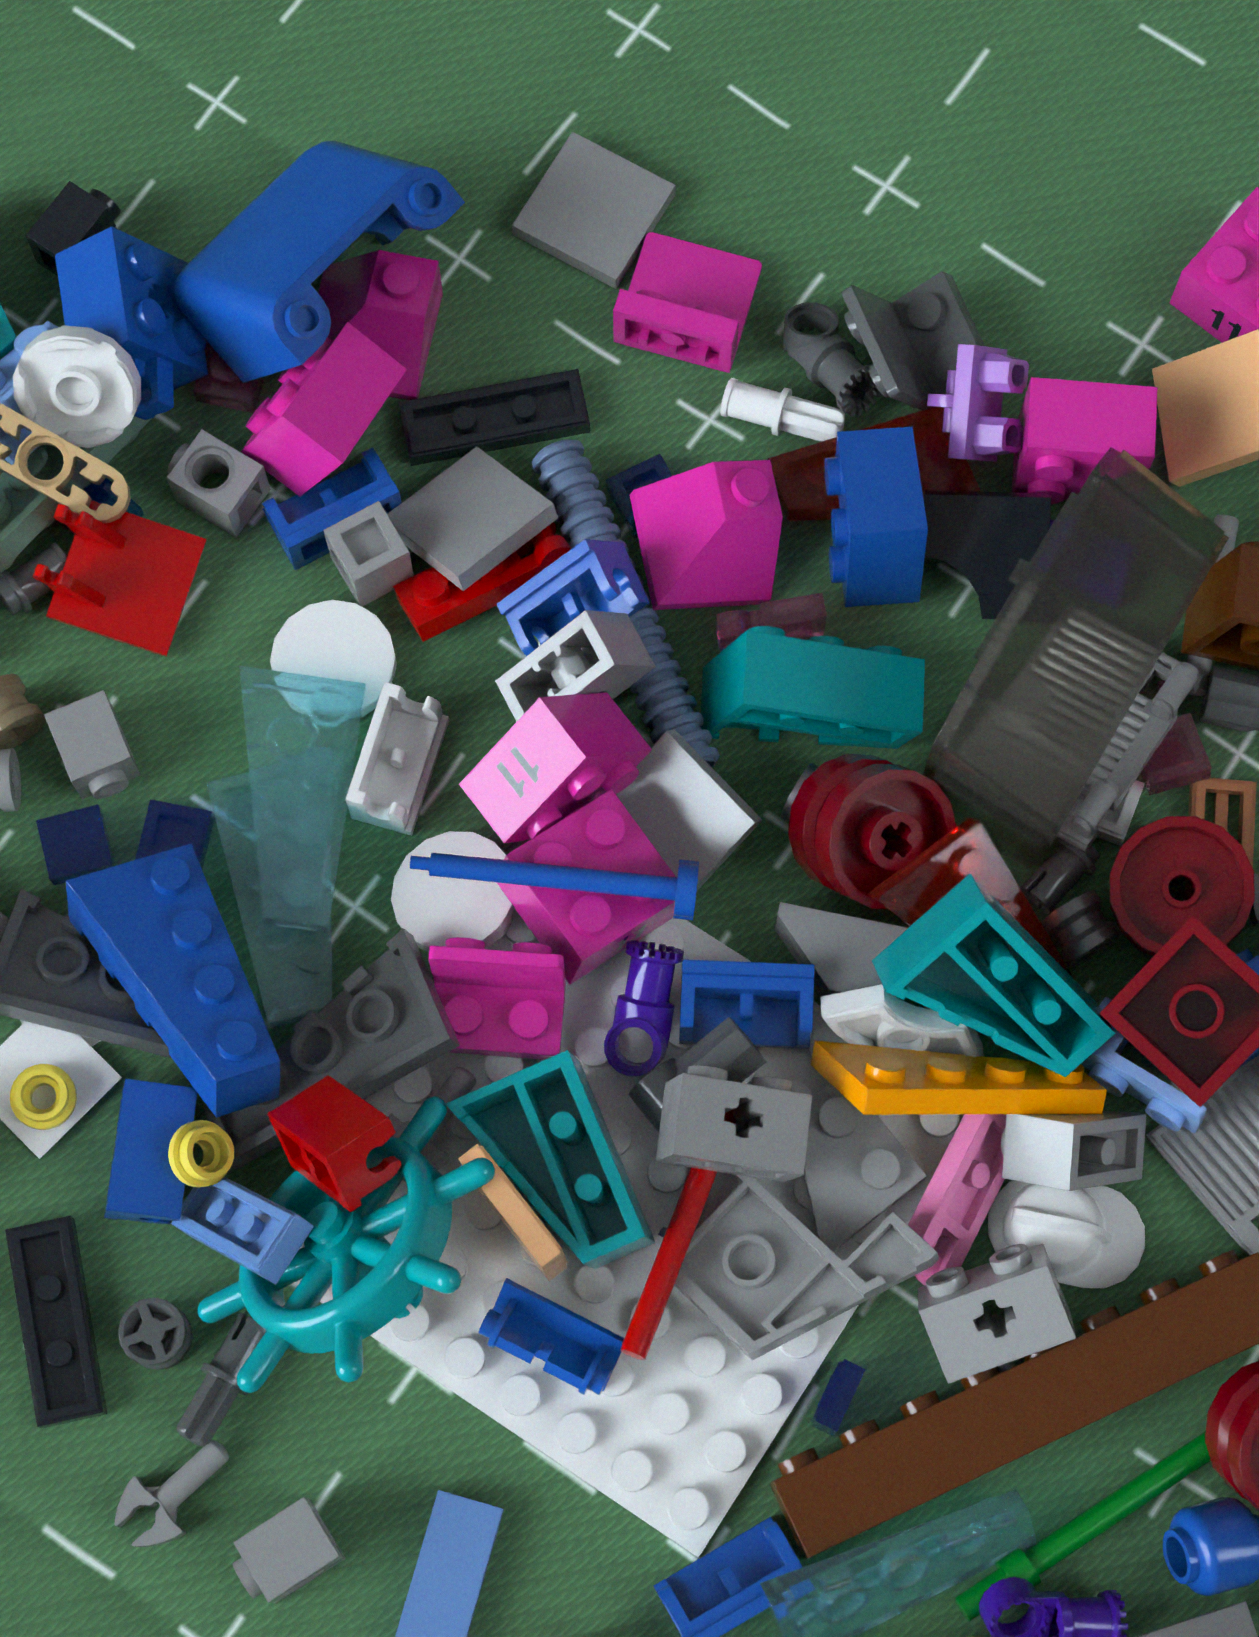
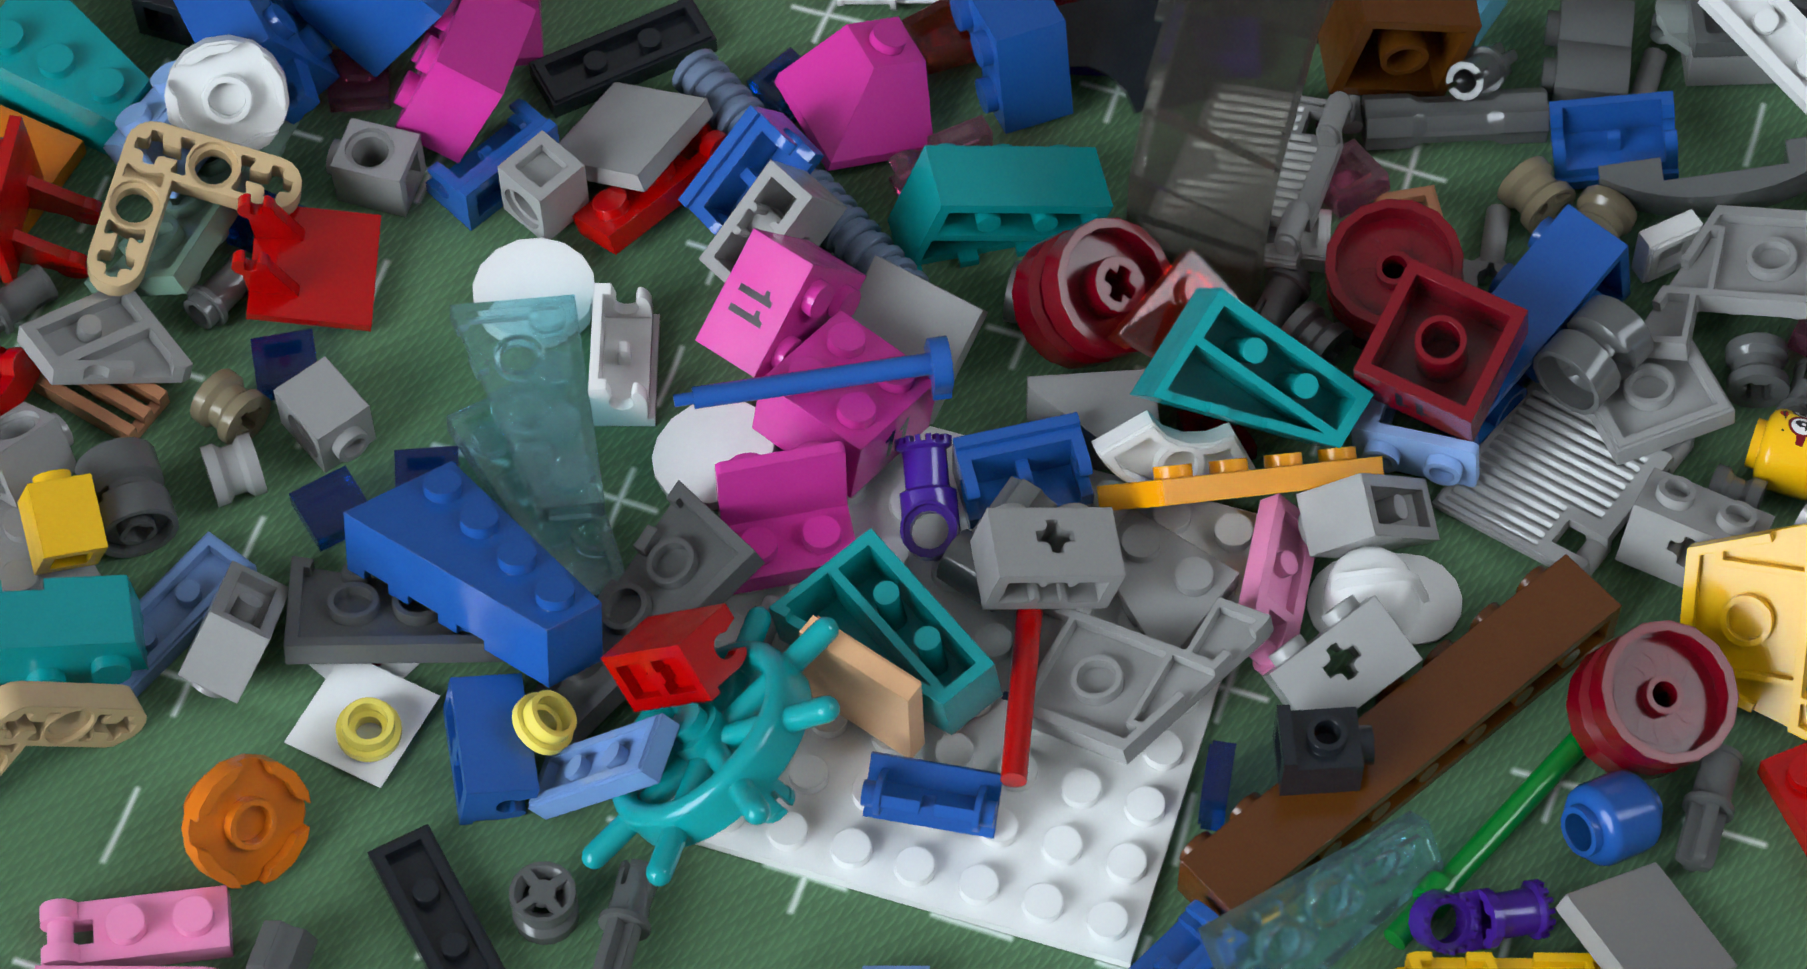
camera: 15 degrees left, 15 degrees down
none -> clear blue tile [250,329,318,401]
none -> black brick [1272,704,1375,796]

